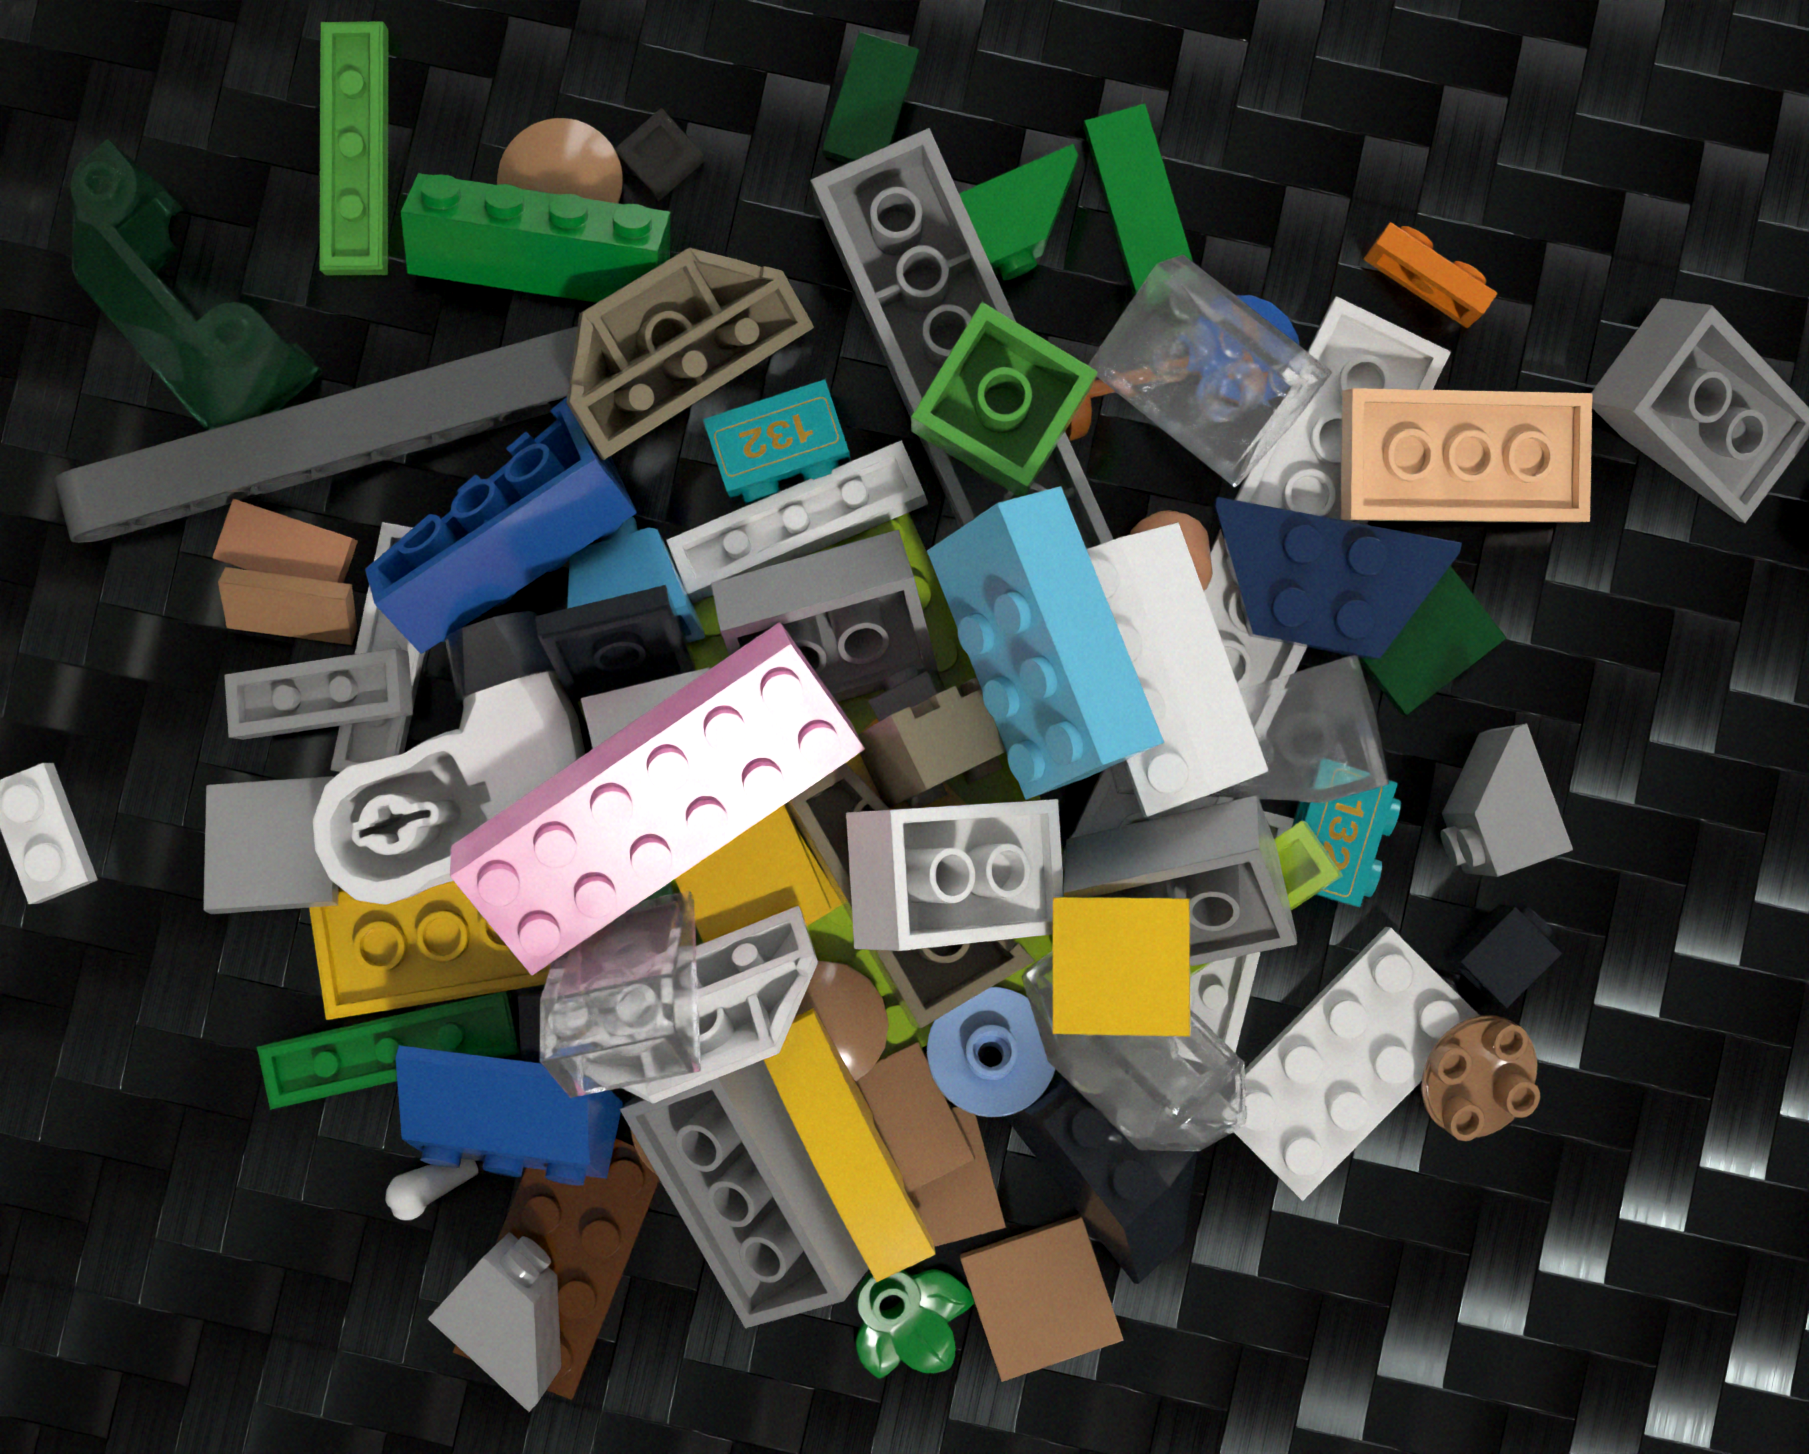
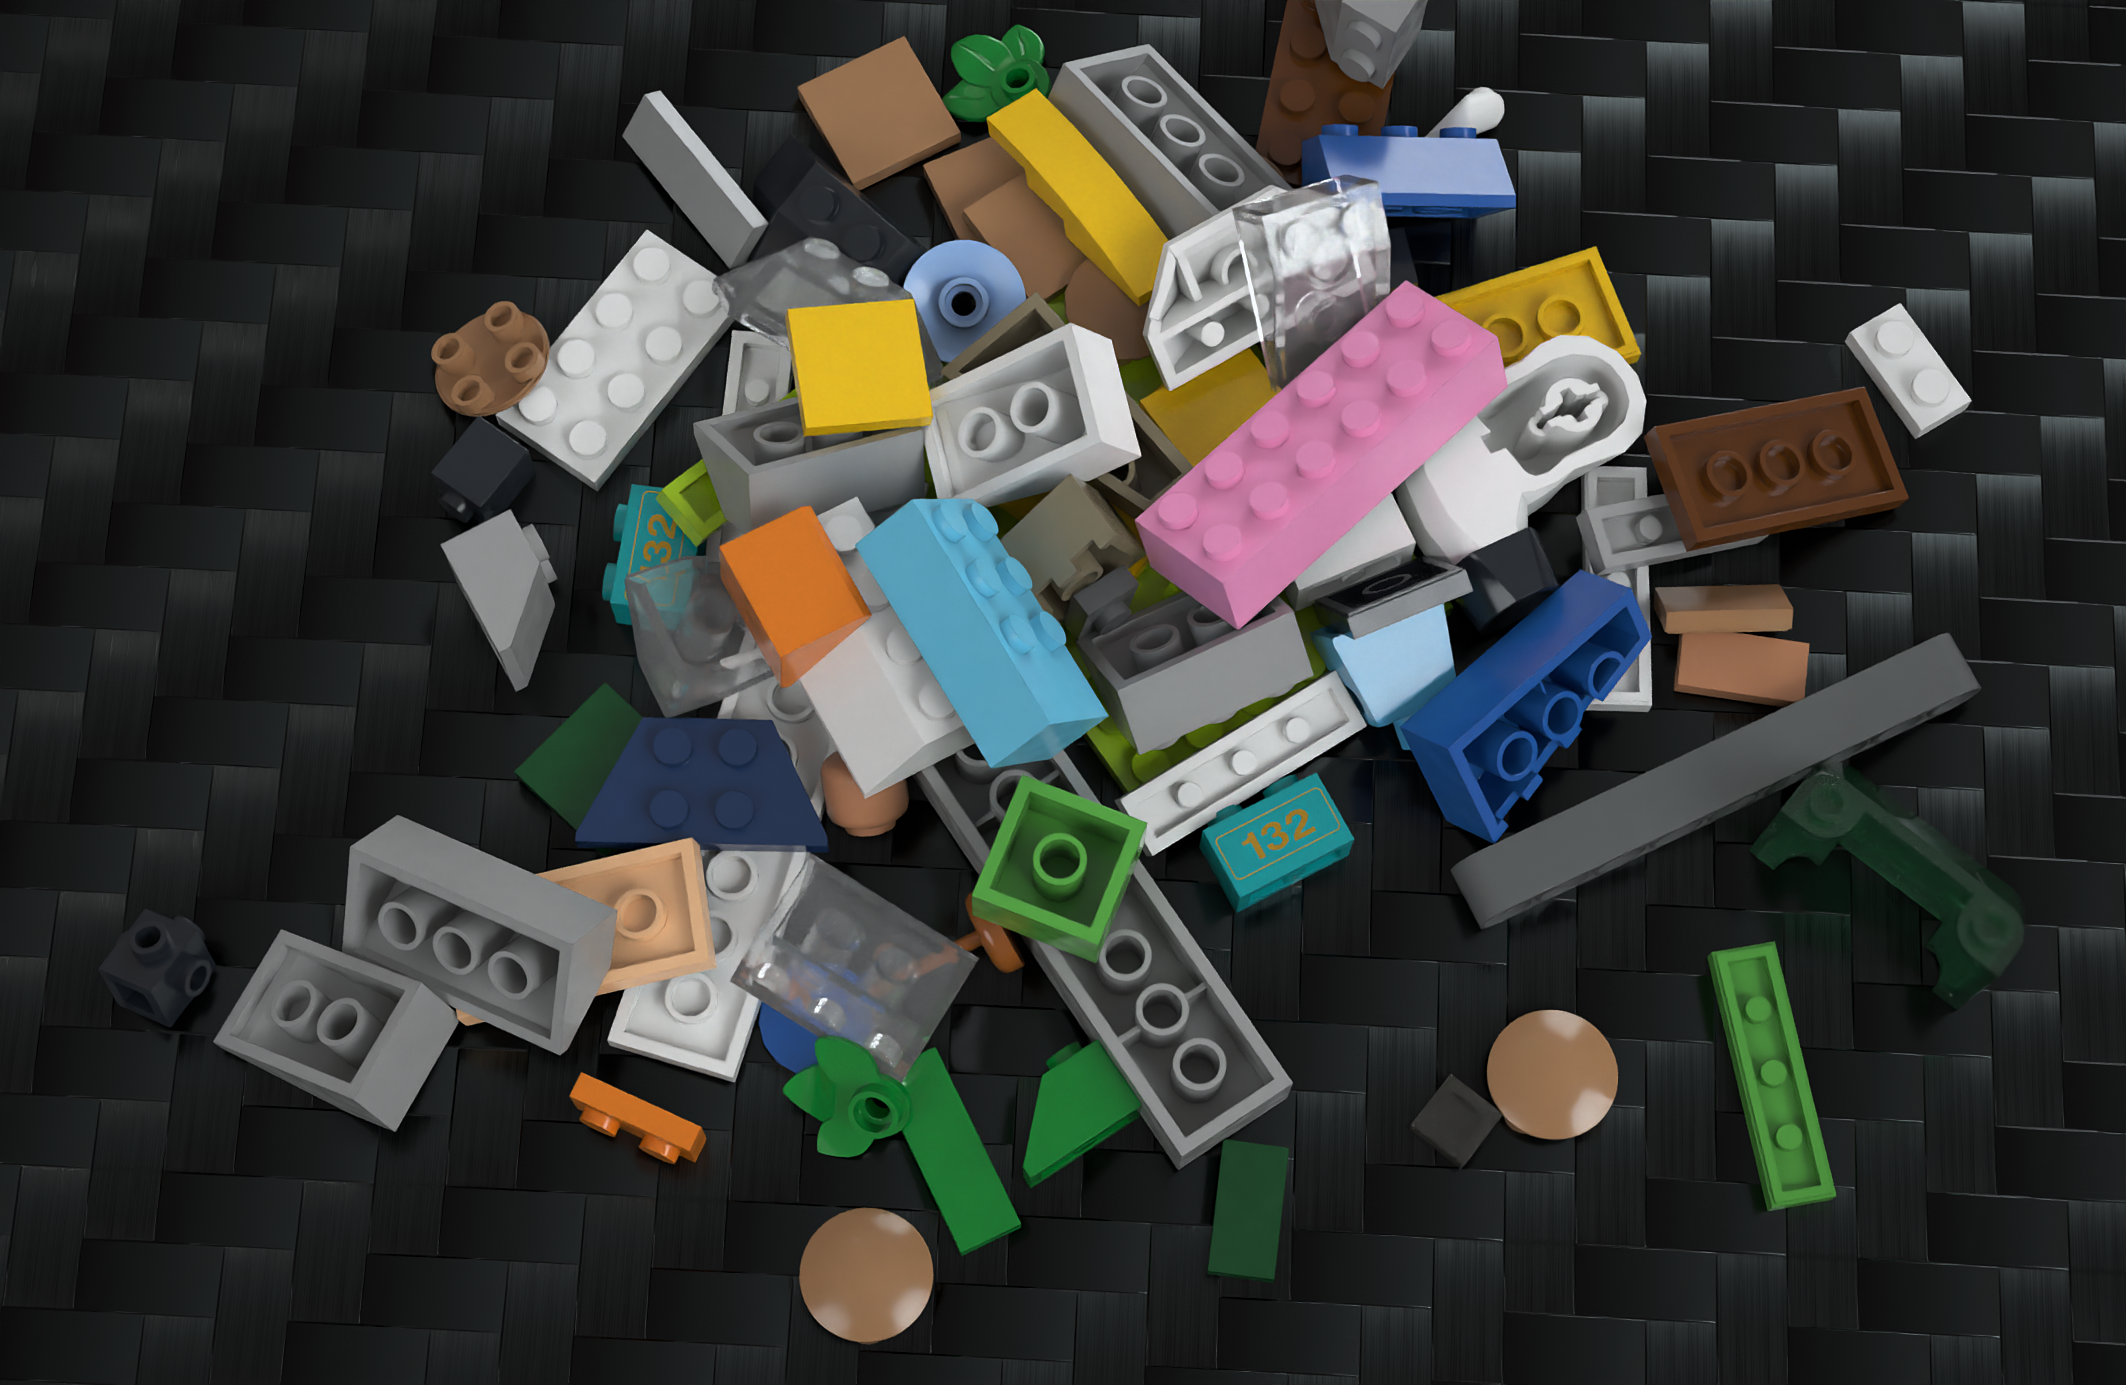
camera: 160 degrees right, 15 degrees down
light grey tile [204,776,339,914] -> none
green tile [257,990,520,1110] -> none
green brick [401,173,670,303] -> none
dark tan wedge [566,248,814,460] -> none
none -> light grey slope [342,815,617,1055]
none -> light grey tile [622,90,769,269]
none -> orange slope [719,506,872,688]
none -> green plate [783,1035,912,1158]
none -> medium nougat dish [799,1208,934,1344]
none -> reddish brown plate [1643,386,1909,552]

